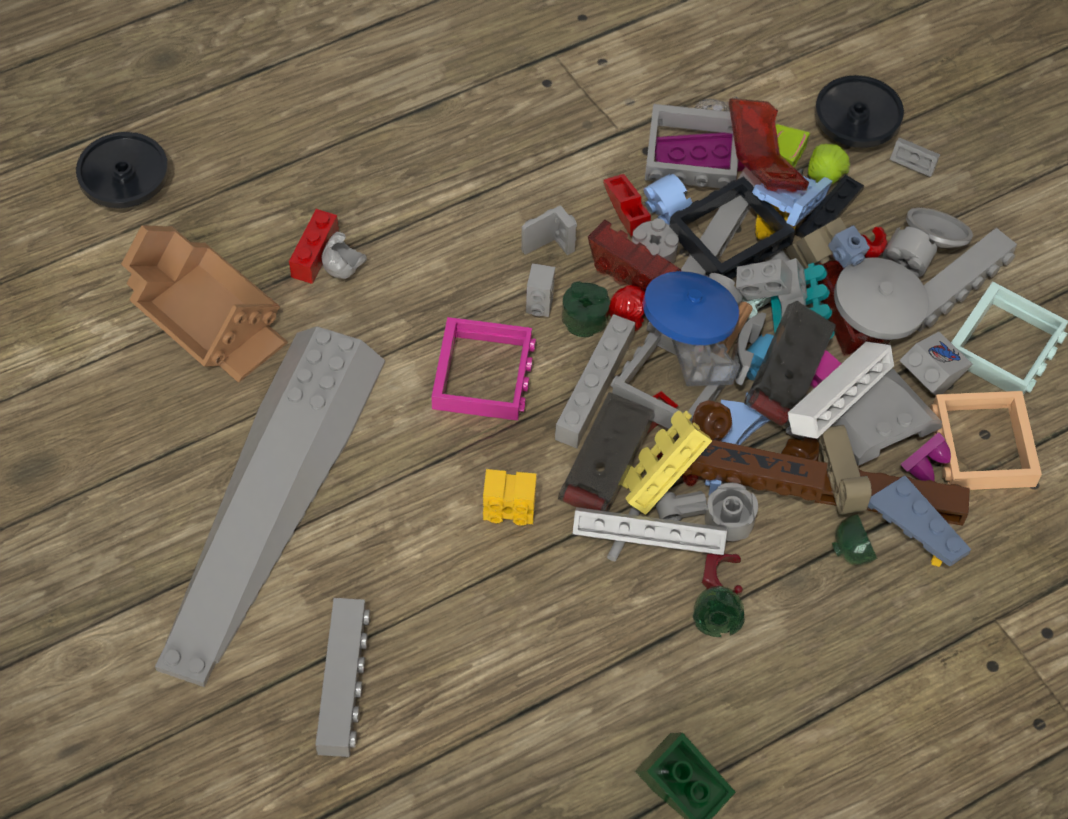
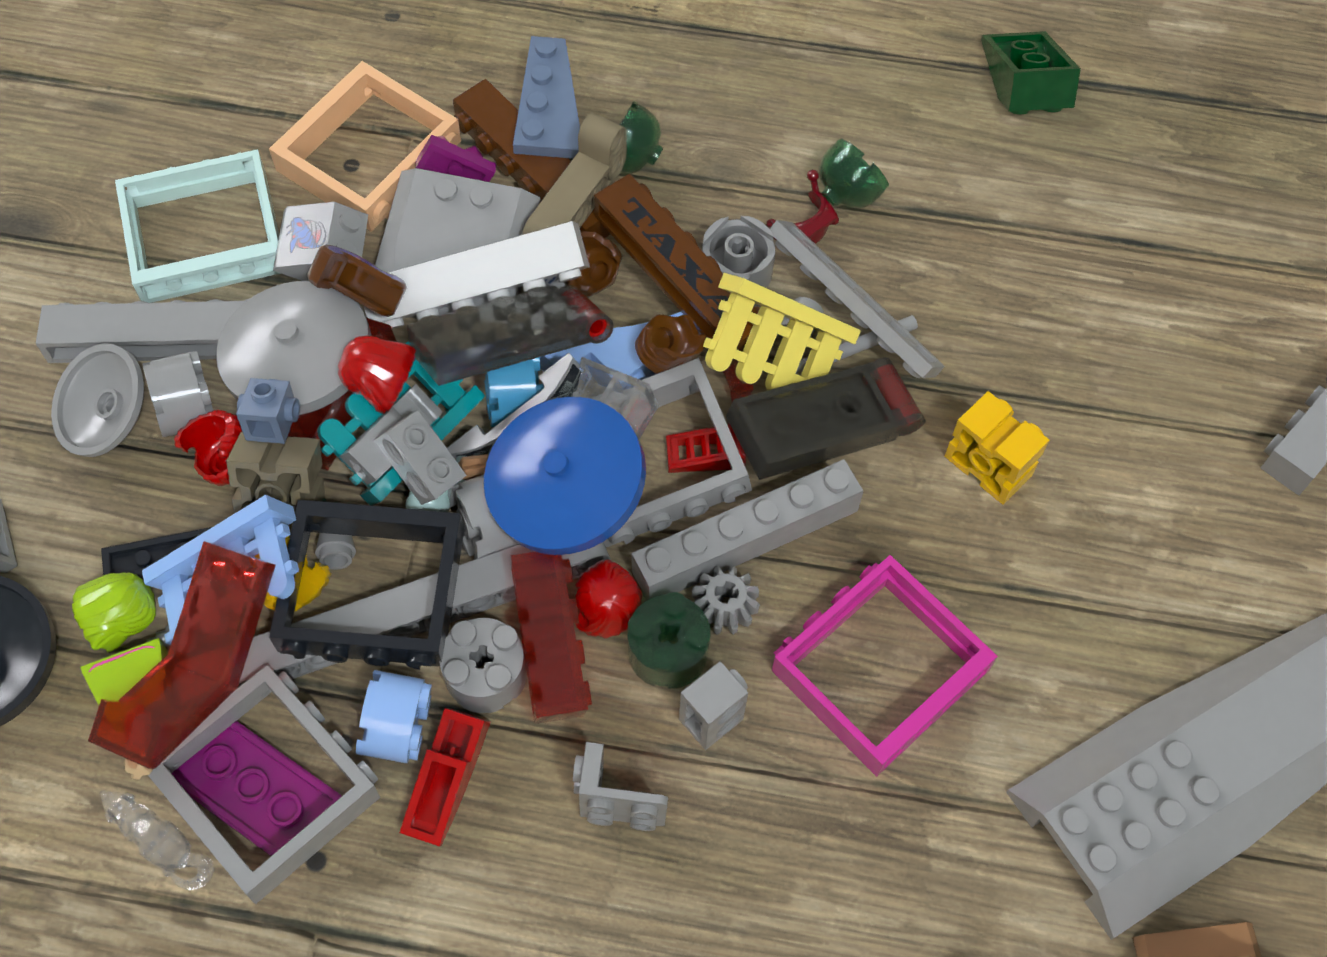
camera: 140 degrees left, 5 degrees up
none -> reddish brown animal [307,244,407,317]
none -> red hair [337,336,416,414]
none -> light grey gear [692,565,760,635]

